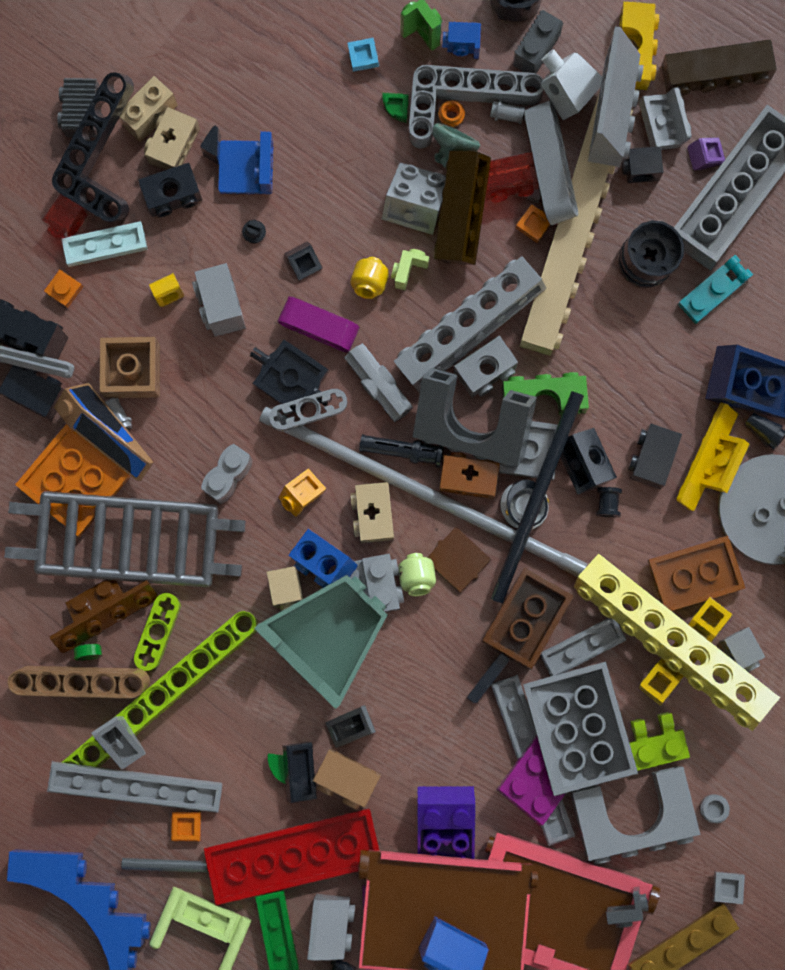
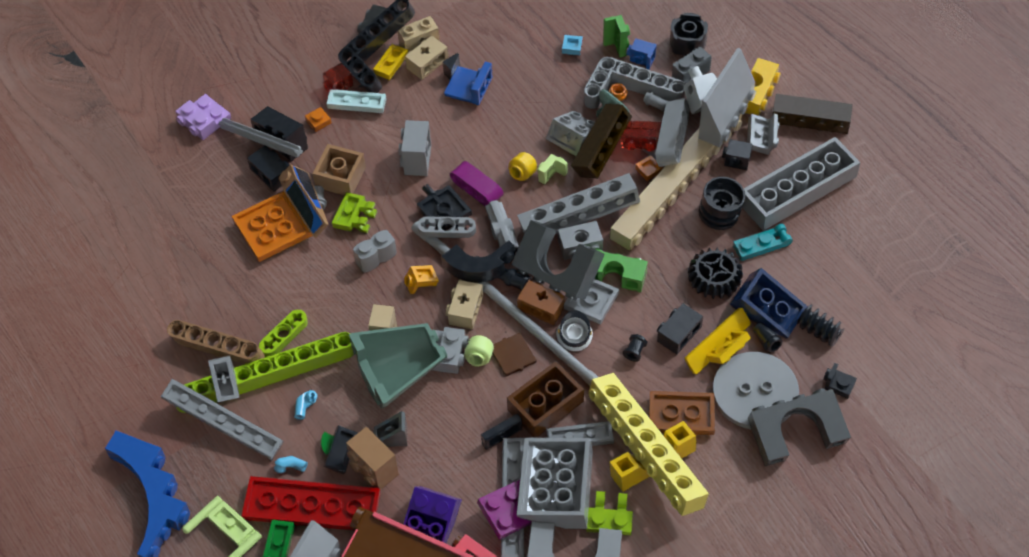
camera: 20 degrees right, 25 degrees down
flat silver bar [4,491,246,587] -> none
reddish brown bracket [49,580,158,653] -> none
green tile [73,644,102,661] -> none
dark grey bar [122,858,208,873] -> none
black brick [138,162,203,218] -> none
yellow brick [149,273,184,307] -> none
orange tile [171,812,201,841] -> none
black piece [242,220,266,244] -> none
black slope [285,242,323,281] -> none
blue brick [288,529,358,588] -> none
green tile [382,92,409,123] -> none
black piece [490,391,584,604] -> none
black brick [561,428,617,495] -> none
medium lavender slope [687,138,725,170] -> none
light grey brick [719,627,765,672] -> none
none -> medium azure arm [274,456,308,474]
none -> medium azure arm [294,390,318,420]
none -> lime plate [332,192,377,233]
none -> yellow plate [373,44,408,80]
none -> black arch [441,240,516,283]
none -> black gear [688,247,743,299]

